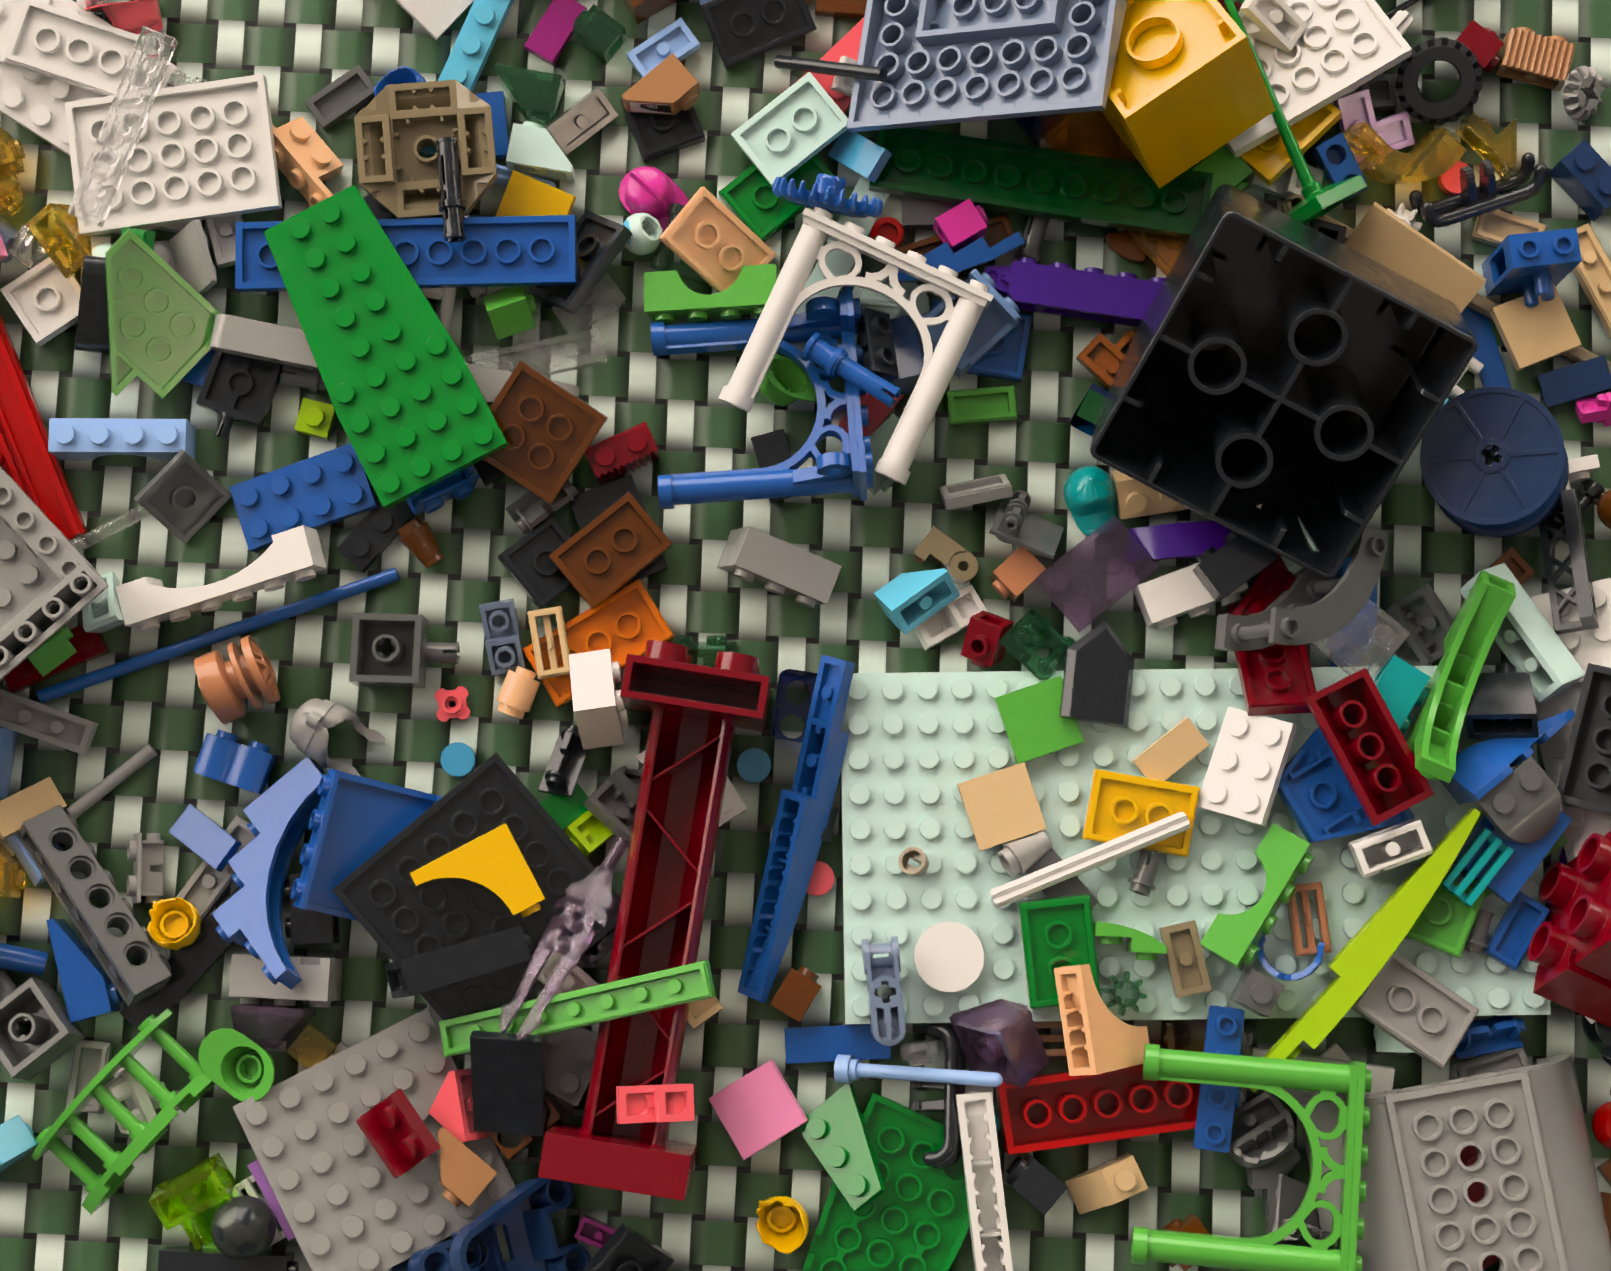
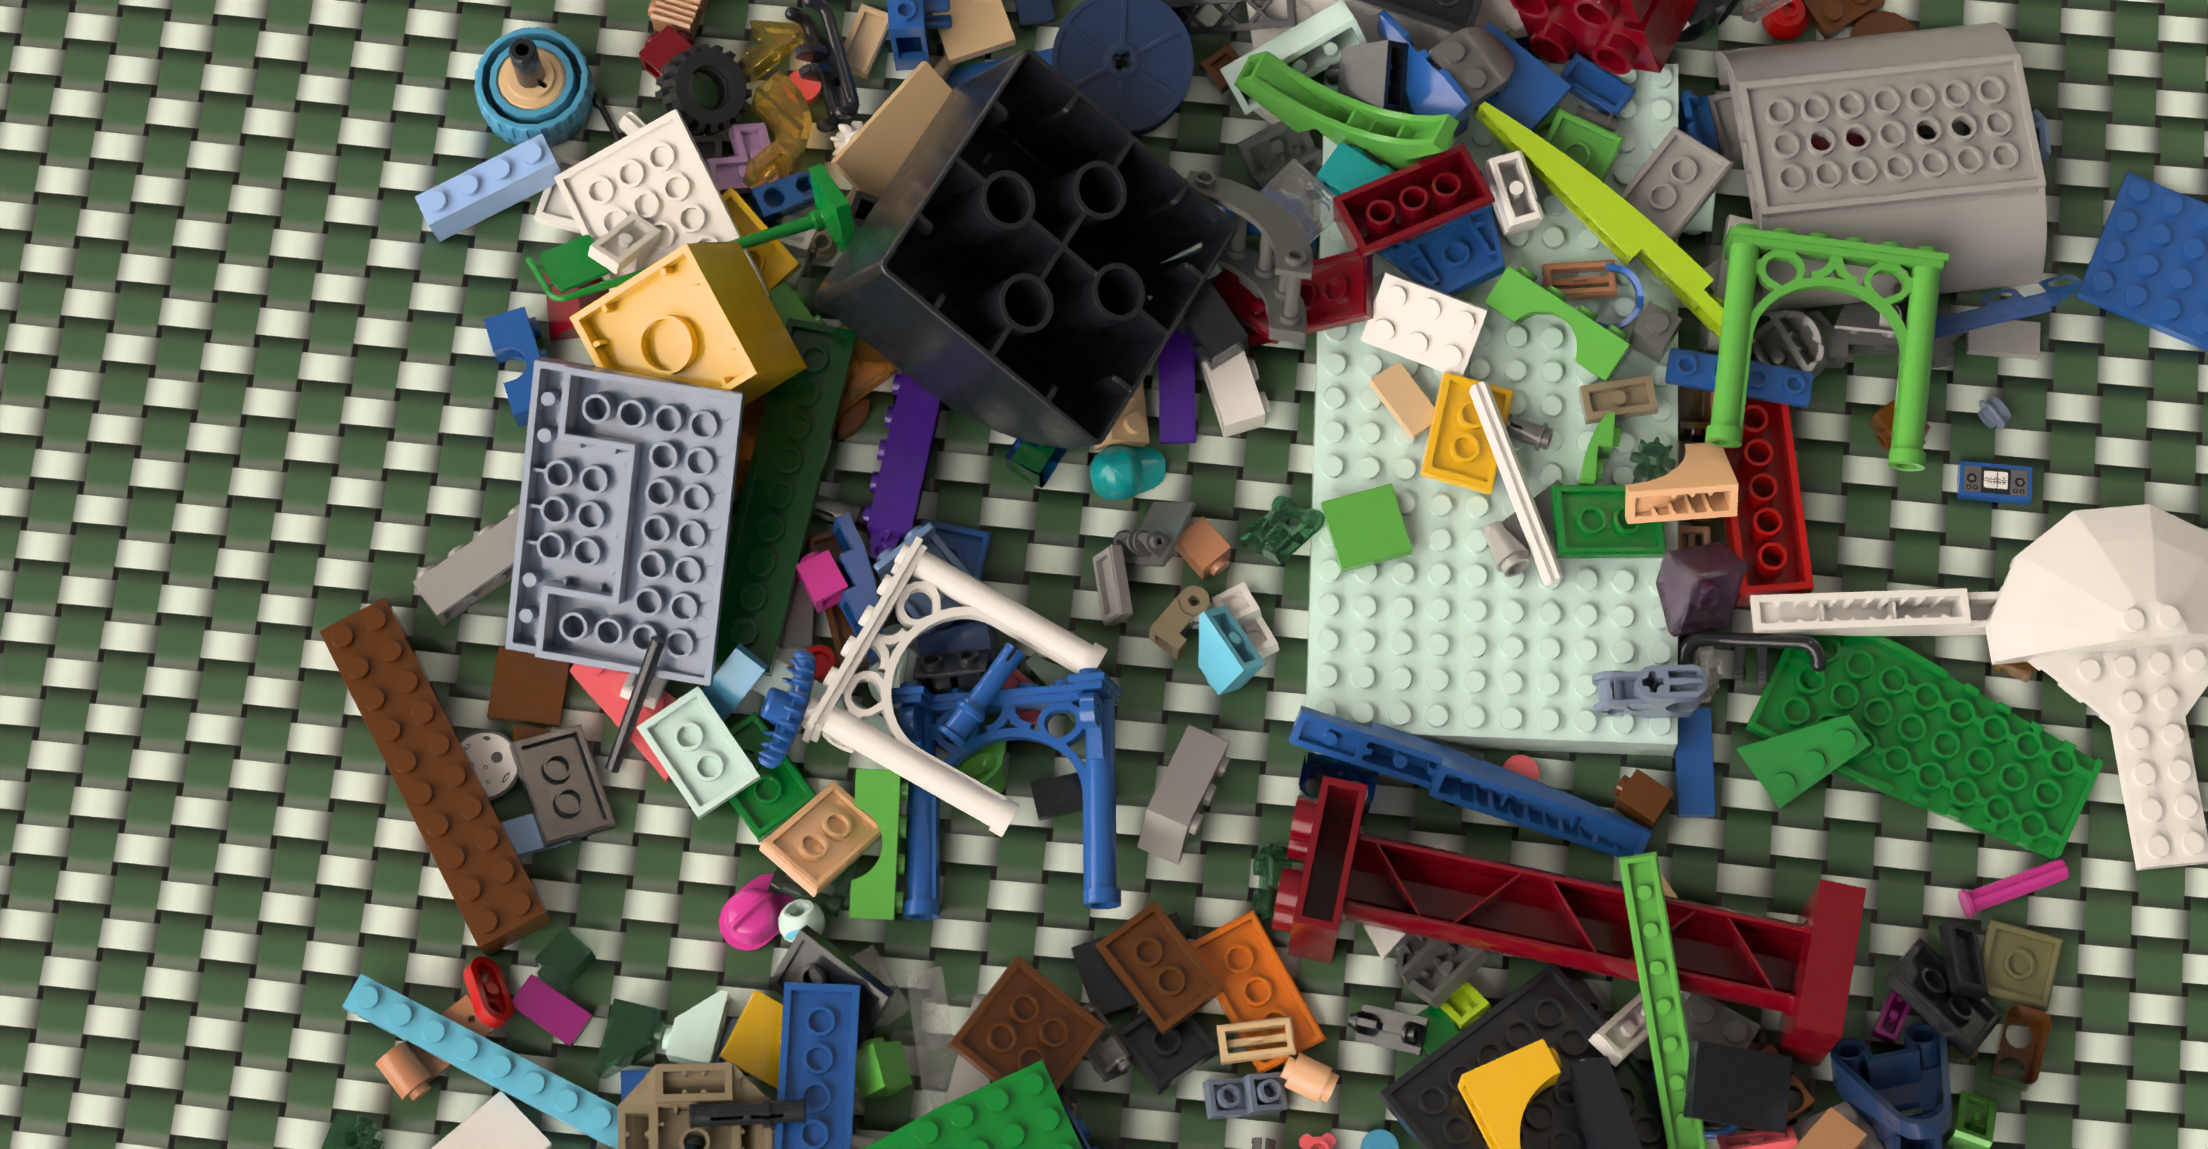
camera: 85 degrees left, 10 degrees down
sword [499,836,629,1041] -> none
plate [544,87,619,155] -> none
white brick [569,649,629,750] -> none
dark red brick [585,422,660,485] -> none
coral slope [616,1083,695,1124] -> none
black tile [620,99,706,163] -> none
medium nougat slope [621,53,700,115] -> none
light blue plate [626,18,700,78] -> none
bright pink slope [708,1059,809,1160] -> none
dark azure tile [737,748,771,783] -> none
yellow hair [756,1196,809,1254] -> none
light blue piece [834,1054,1003,1087] -> none
dark tan hinge [899,847,929,877] -> none
white tile [914,922,984,993] -> none
bright green tile [946,385,1017,426] -> none
tan tile [957,762,1047,851] -> none
dark red brick [960,610,1014,668] -> none
black brick [1006,1153,1068,1215] -> none
slope [1035,515,1159,633] -> none
black tile [1059,620,1134,728] -> none
tan slope [1065,1152,1148,1214] -> none
dark orange hinge [1076,329,1136,389] -> none
teal tile [1440,828,1514,906] -> none

